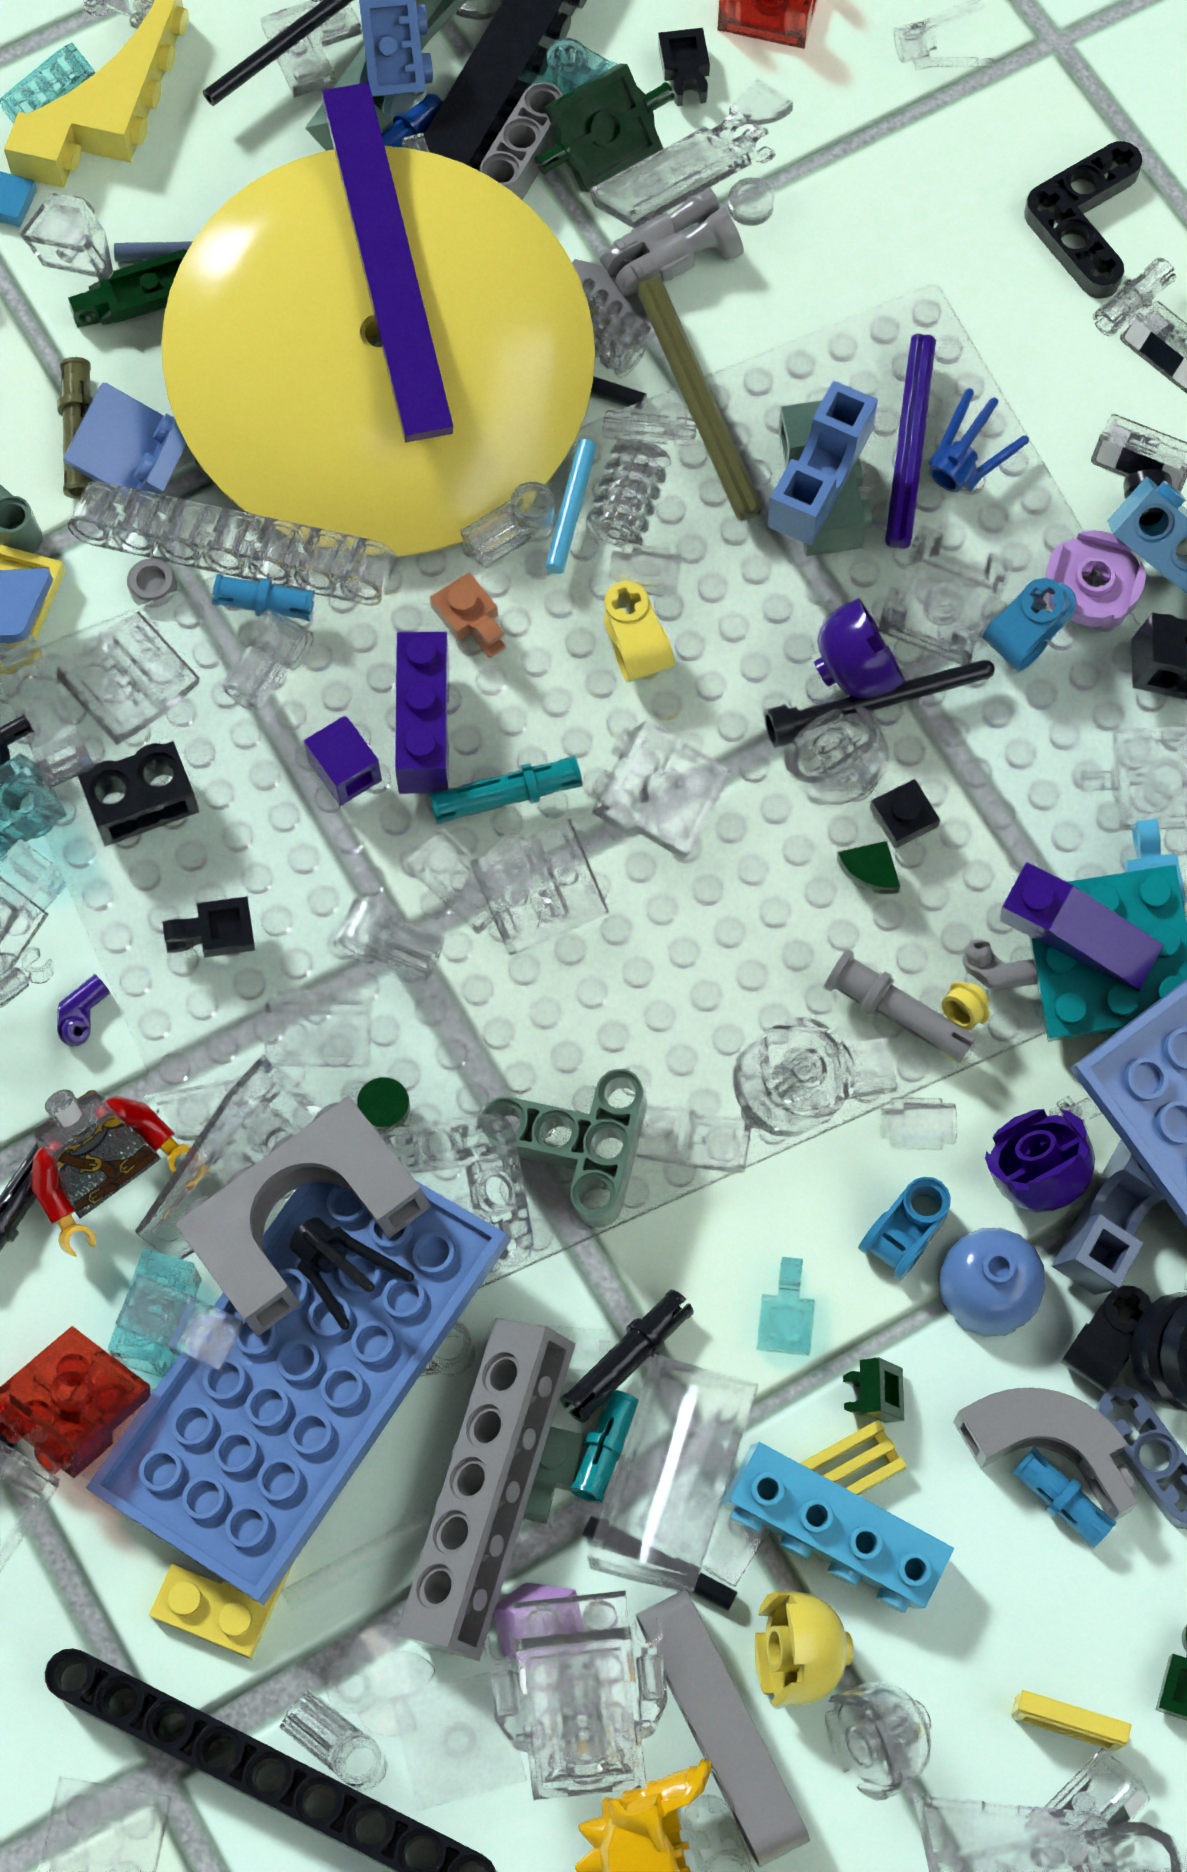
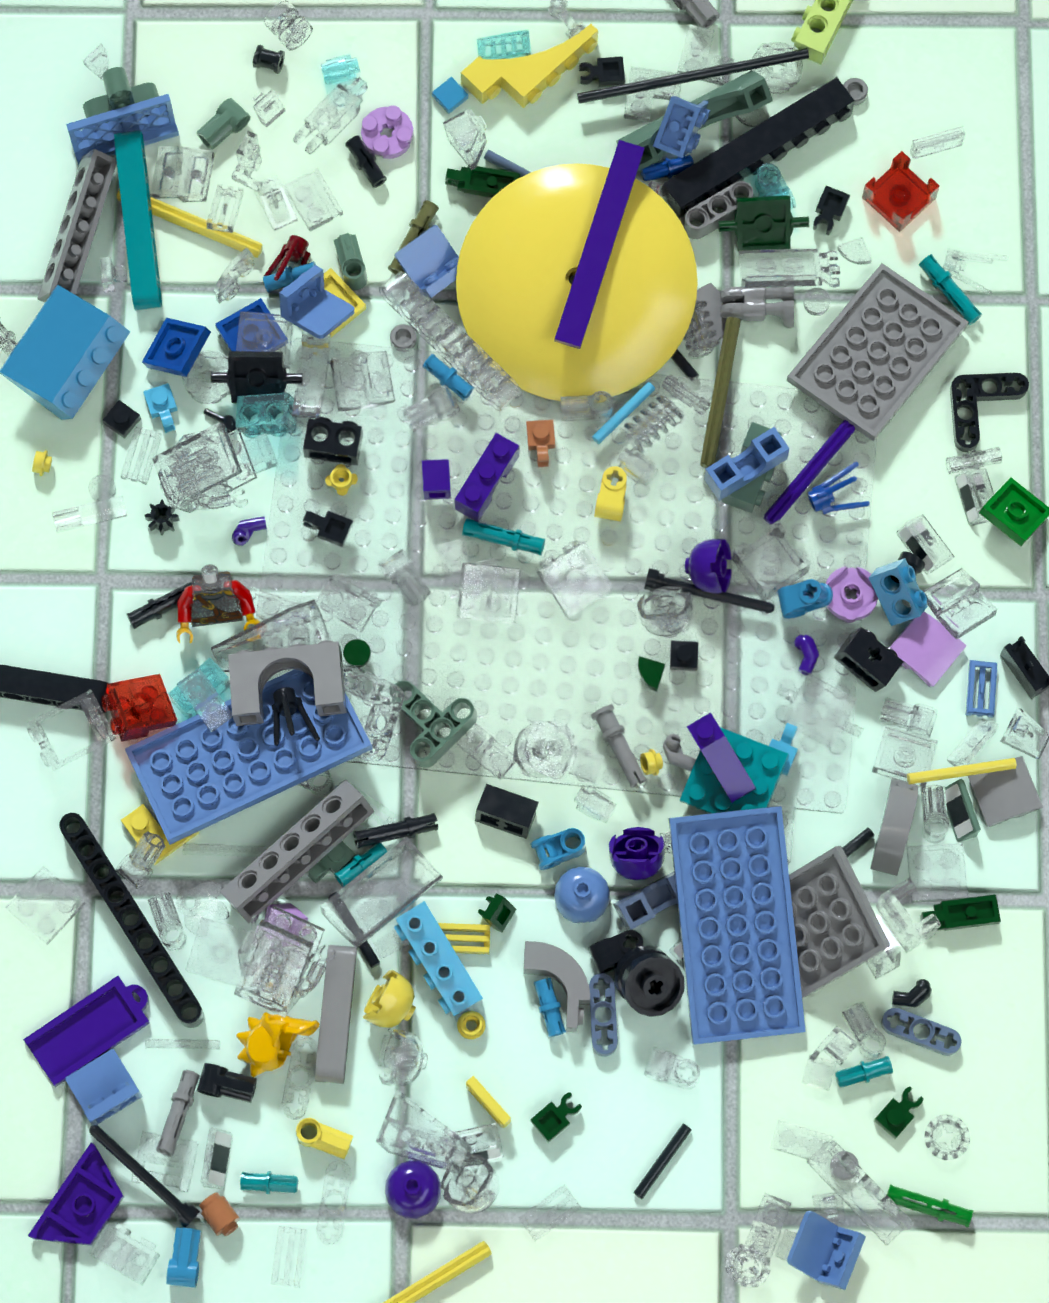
camera: 30 degrees right, 5 degrees up
clear light blue plate [756,1257,815,1356] -> none
none -> clear piece [116,832,166,889]
none -> light yellow plate [325,464,358,496]
none -> light yellow plate [457,1011,486,1040]
none -> black hinge [475,783,539,839]
none -> black plate [579,56,625,87]
none -> light grey plate [786,263,968,442]
none -> dark purple arm [794,634,819,676]
none -> teal pin [919,254,983,325]

